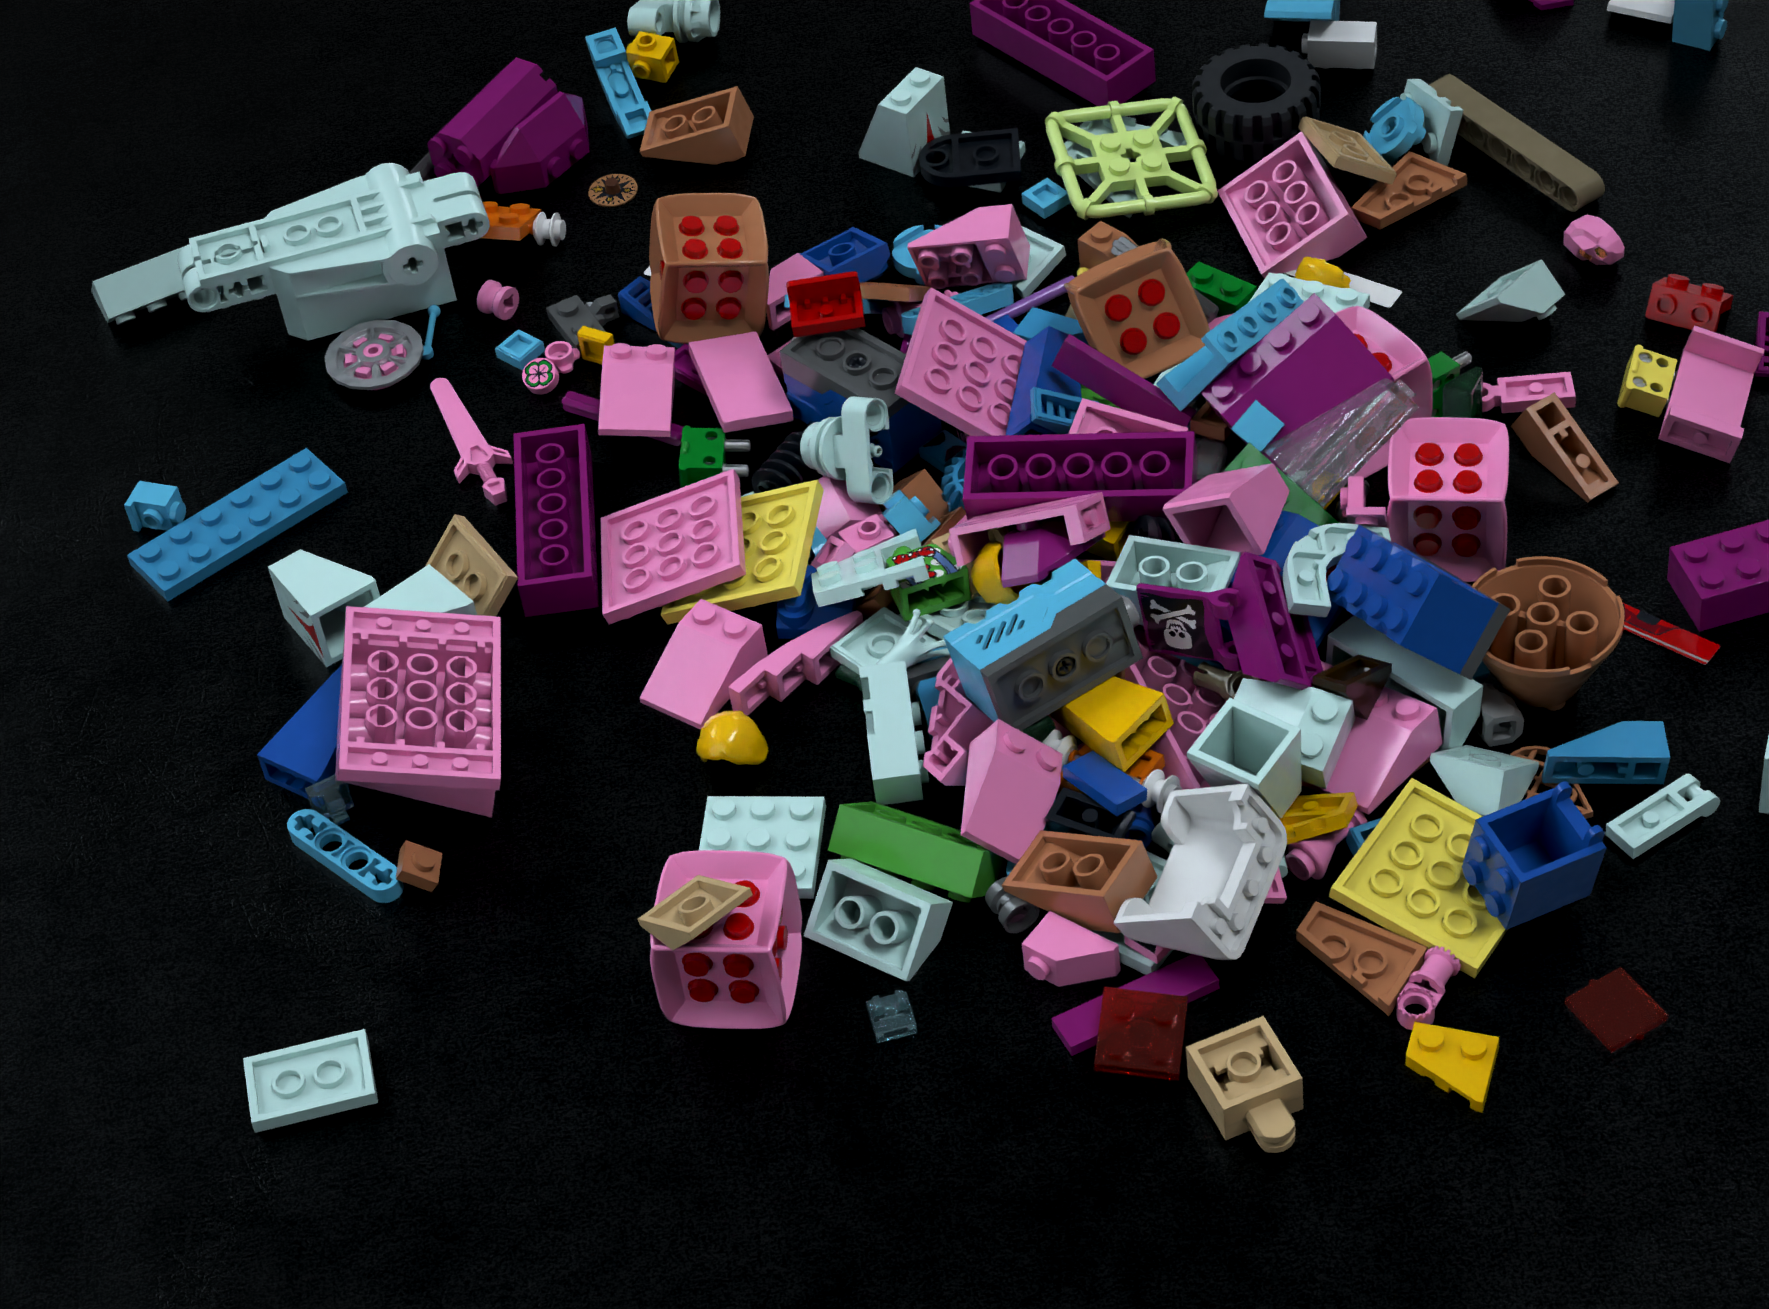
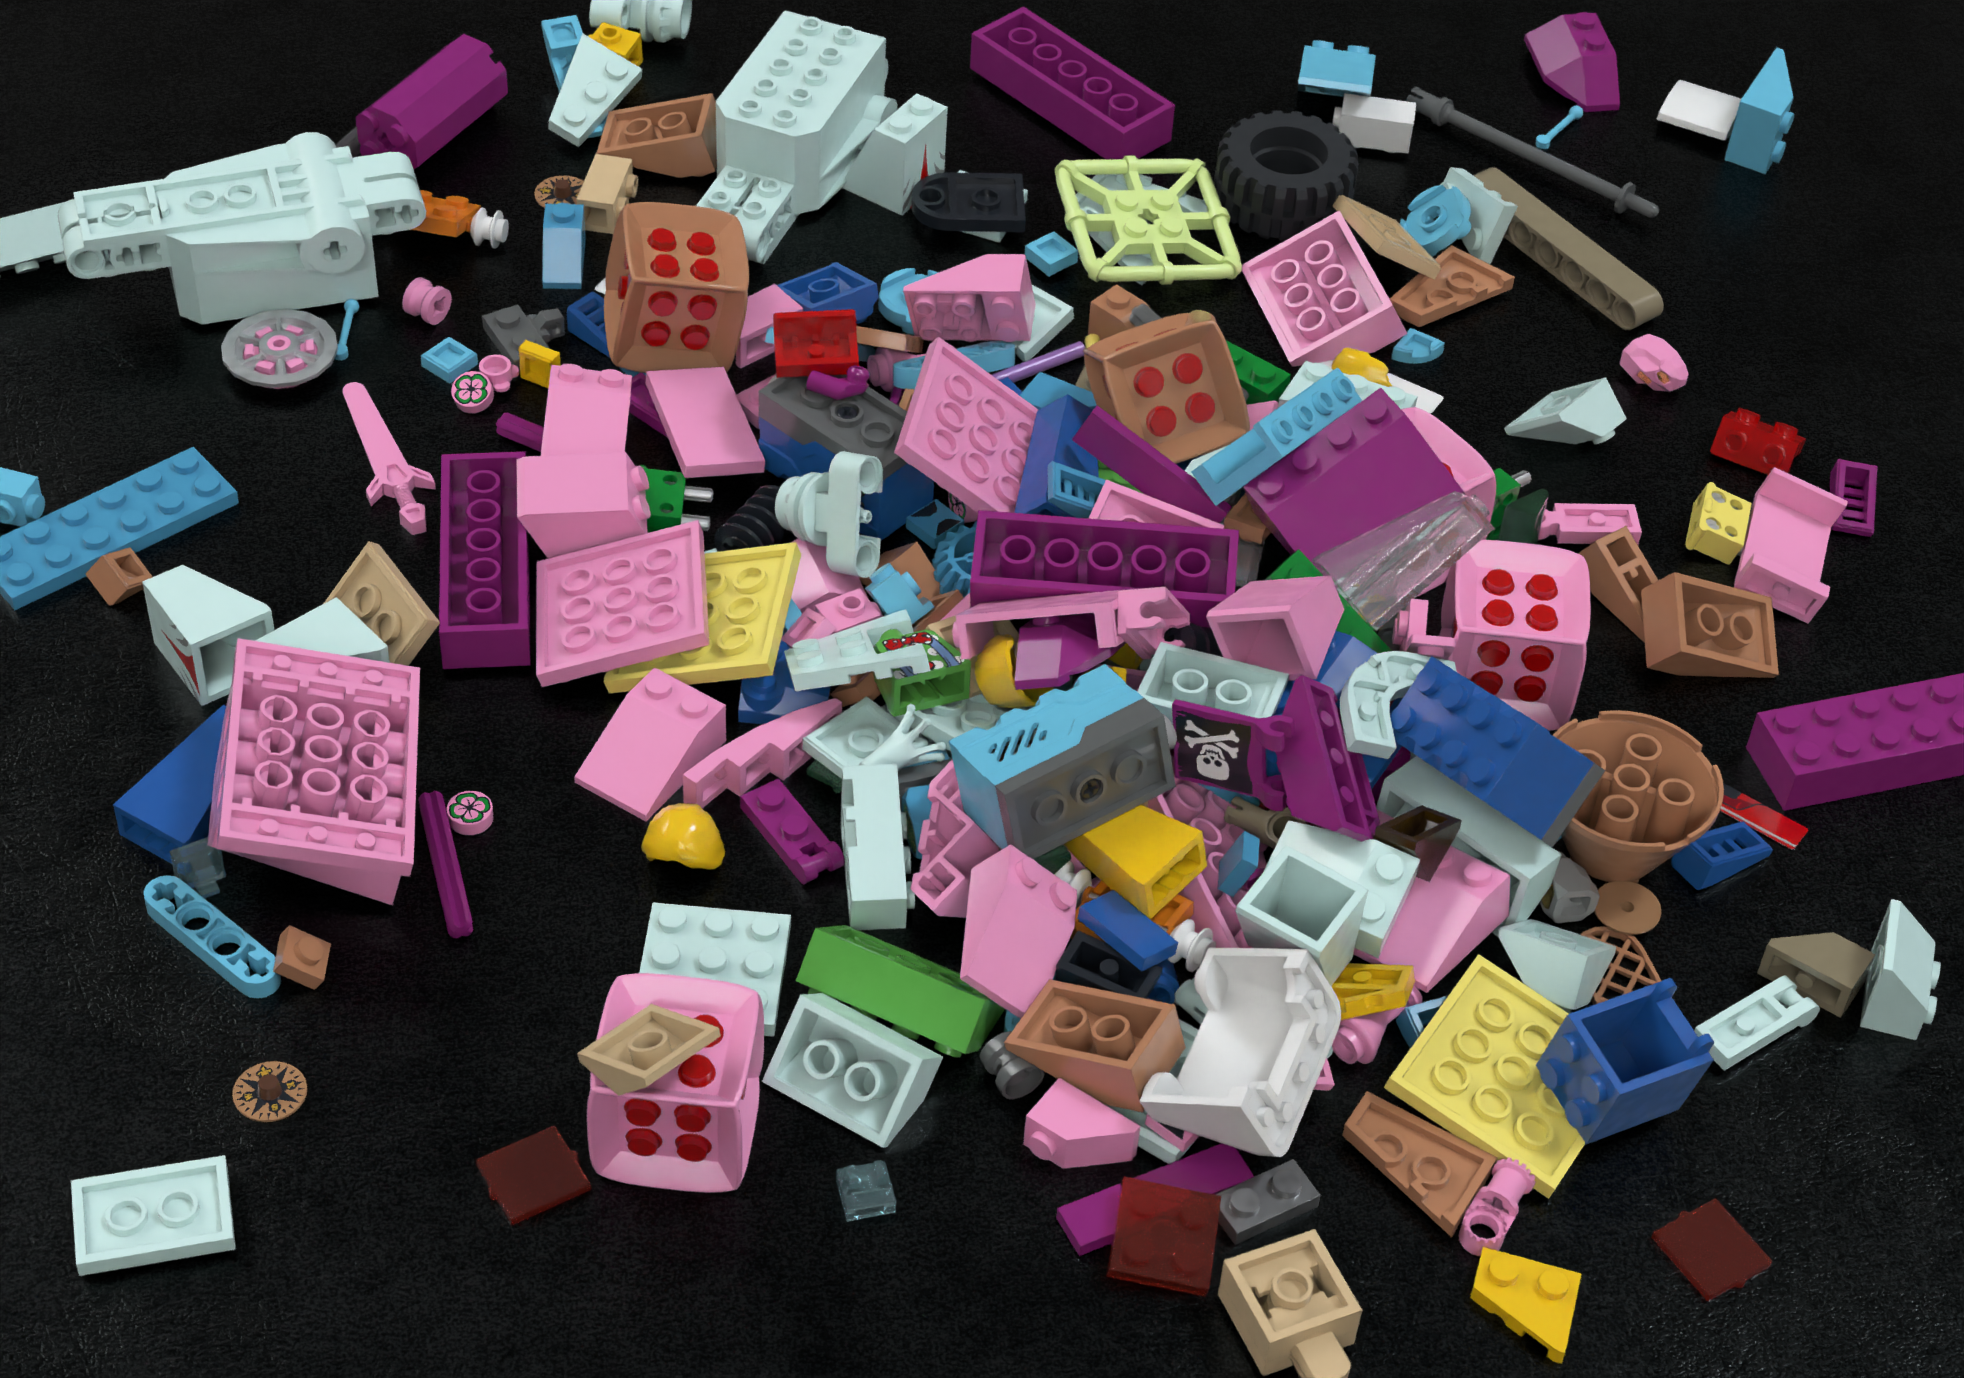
camera: 10 degrees left, 0 degrees up
magenta wedge [489,92,590,194] -> none
medium azure tile [1231,400,1285,453] -> none
dark azure slope [1542,721,1670,784] -> none
none -> nougat slope [85,547,152,606]
none -> piece [233,1061,307,1122]
none -> magenta axle [418,791,474,939]
none -> bright pink tile [447,791,493,835]
none -> clear red piece [476,1125,591,1225]
none -> bright pink slope [517,452,651,559]
none -> dark azure slope [543,203,586,289]
none -> light aqua wing [548,33,642,147]
none -> tan brick [576,154,638,234]
none -> light aqua piece [696,10,897,264]
none -> magenta plate [740,778,845,884]
none -> magenta arm [806,365,870,400]
none -> bright pink hinge [1118,587,1190,660]
none -> flat silver plate [1209,1159,1320,1245]
none -> dark azure tile [1217,831,1260,897]
none -> medium azure tile [1391,328,1445,363]
none -> dark grey bar [1406,87,1659,218]
none -> medium azure hinge [1536,106,1583,149]
none -> medium nougat piece [1594,881,1661,935]
none -> nougat slope [1641,572,1779,678]
none -> blue slope [1671,821,1773,890]
none -> dark tan slope [1757,932,1876,1018]

